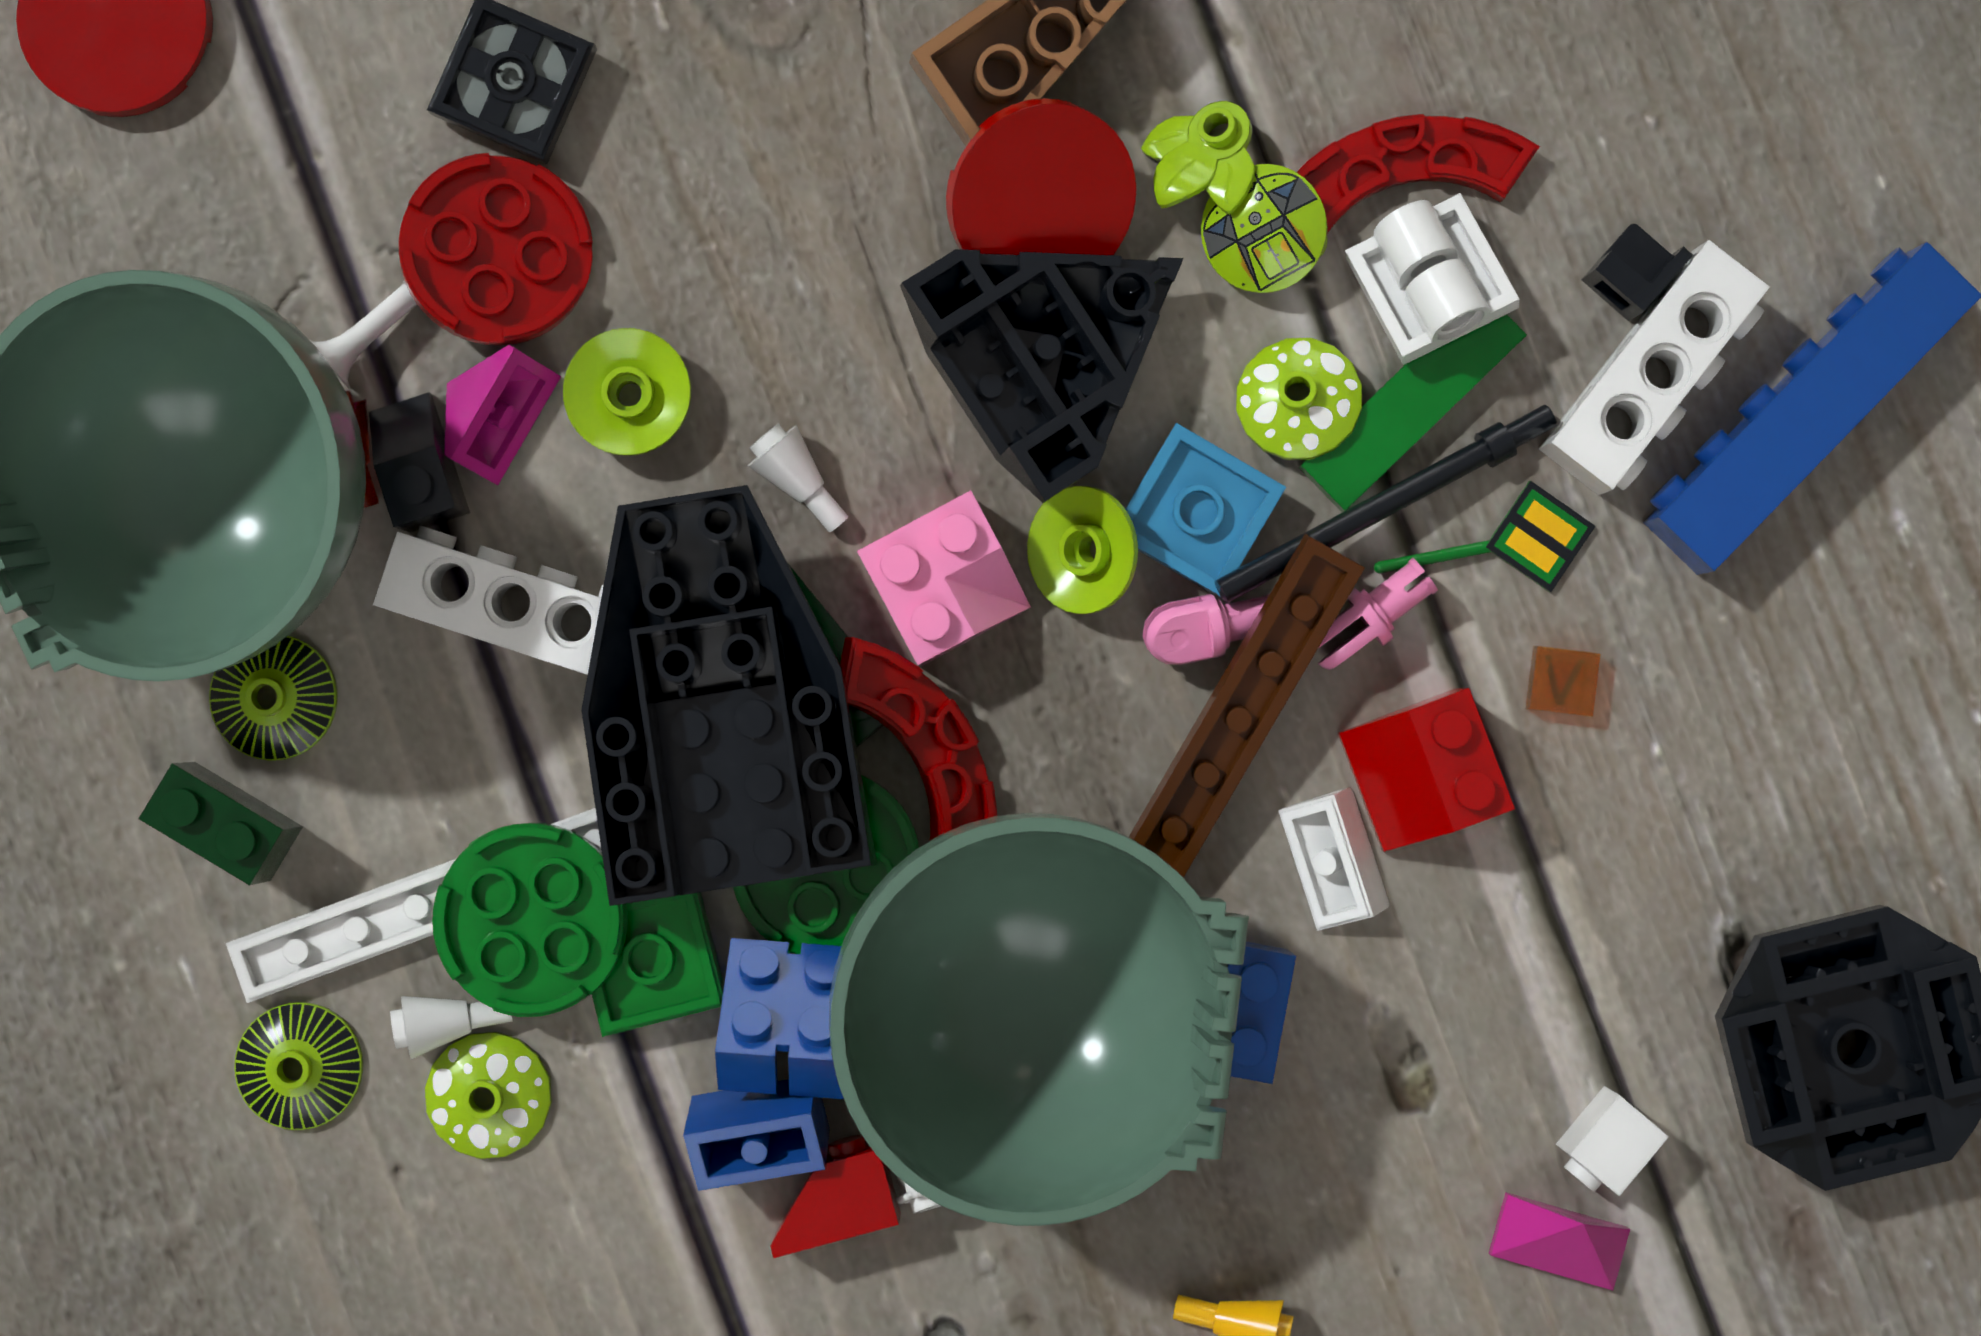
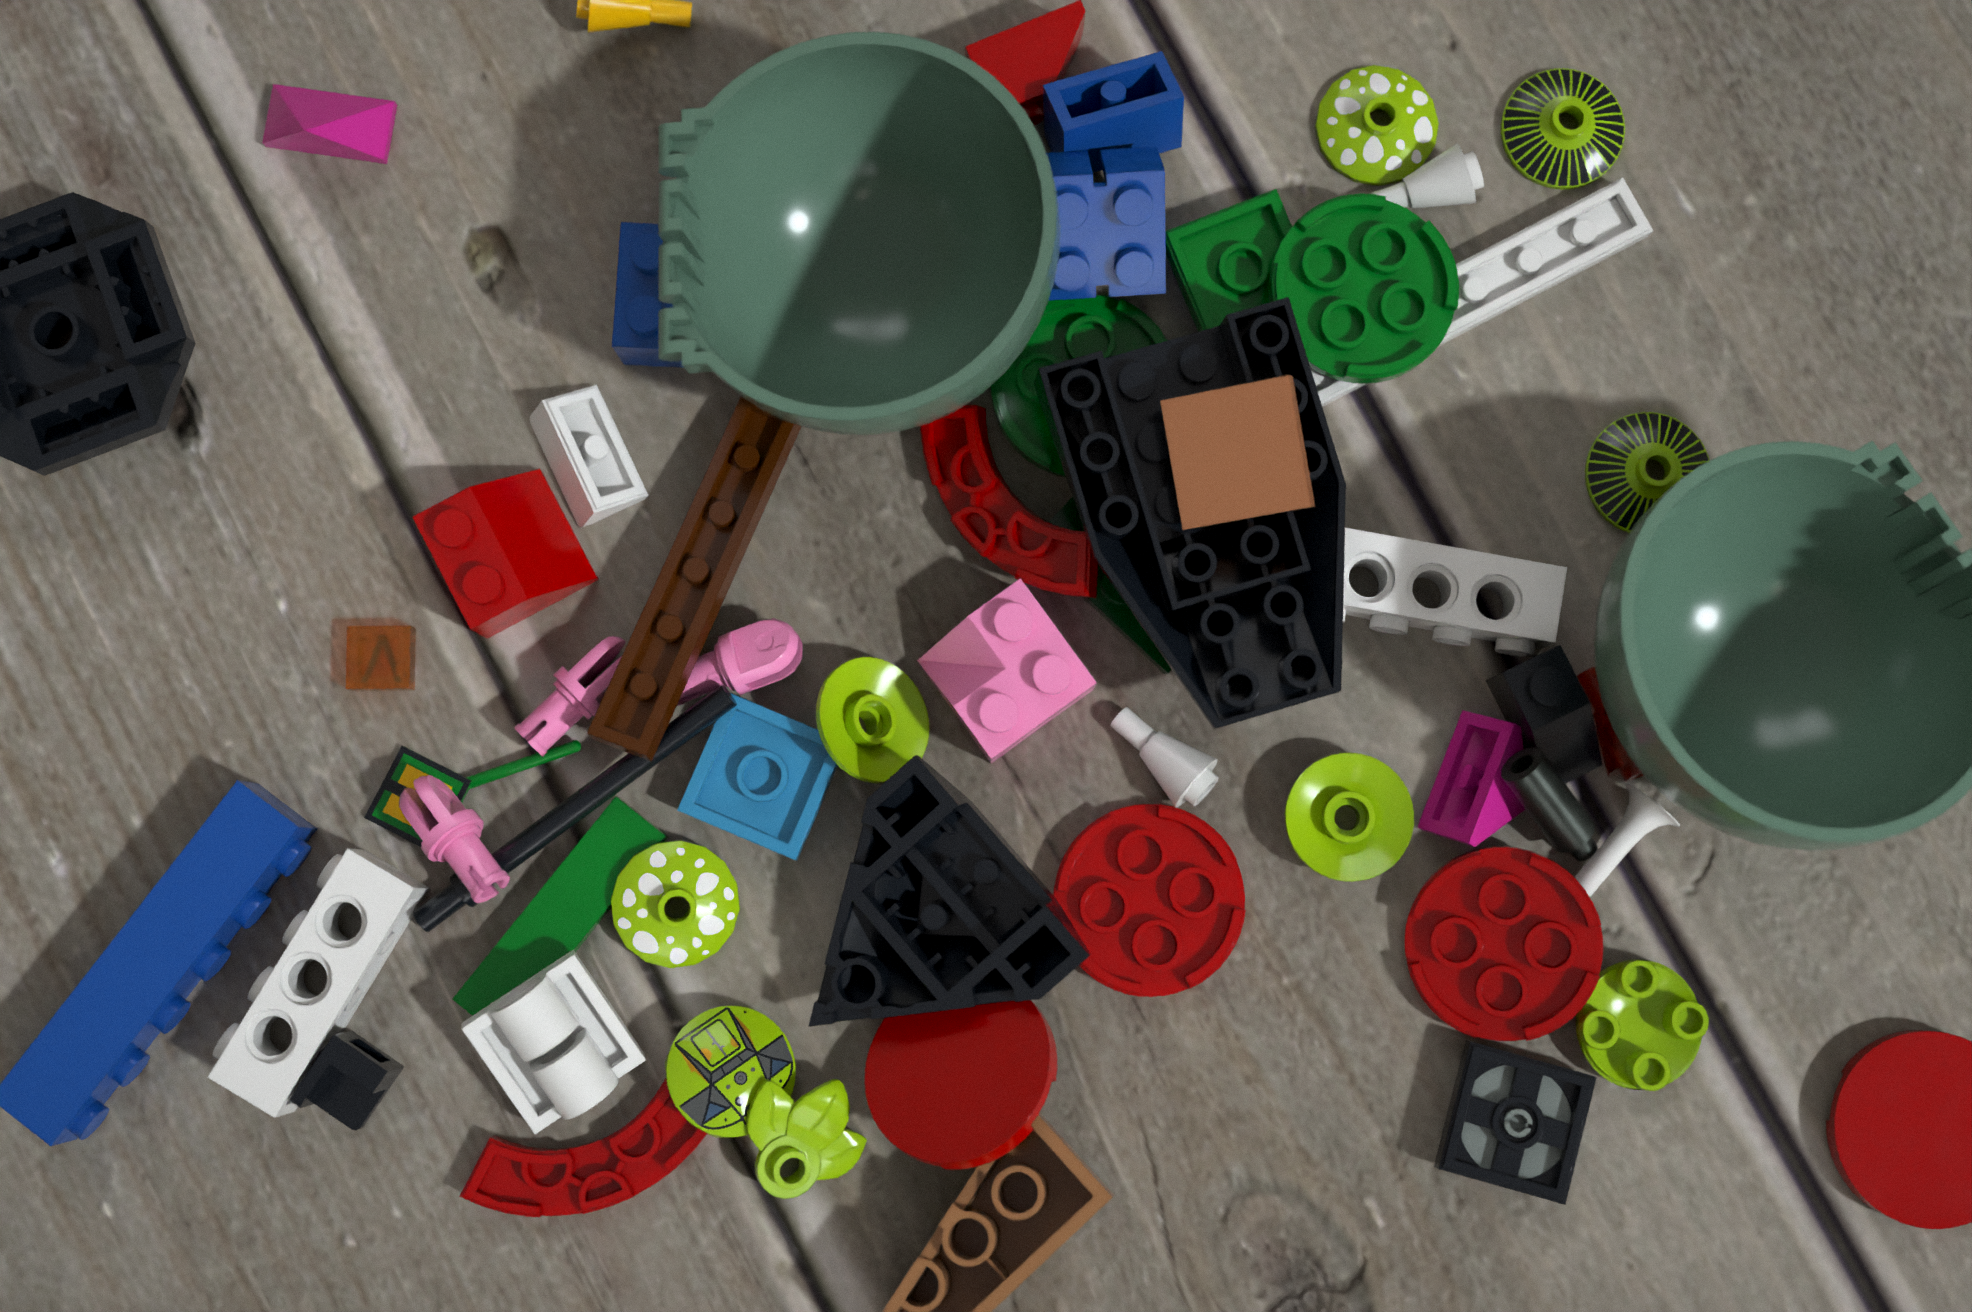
camera: 175 degrees right, 5 degrees down
dark green brick [138,762,303,886] -> none
white brick [1556,1086,1669,1196] -> none
none -> bright pink arm [399,775,510,903]
none -> red tile [1053,804,1246,997]
none -> nougat tile [1160,375,1315,530]
none -> pearl dark grey cylinder [1501,747,1598,861]
none -> lime dish [1576,959,1709,1091]

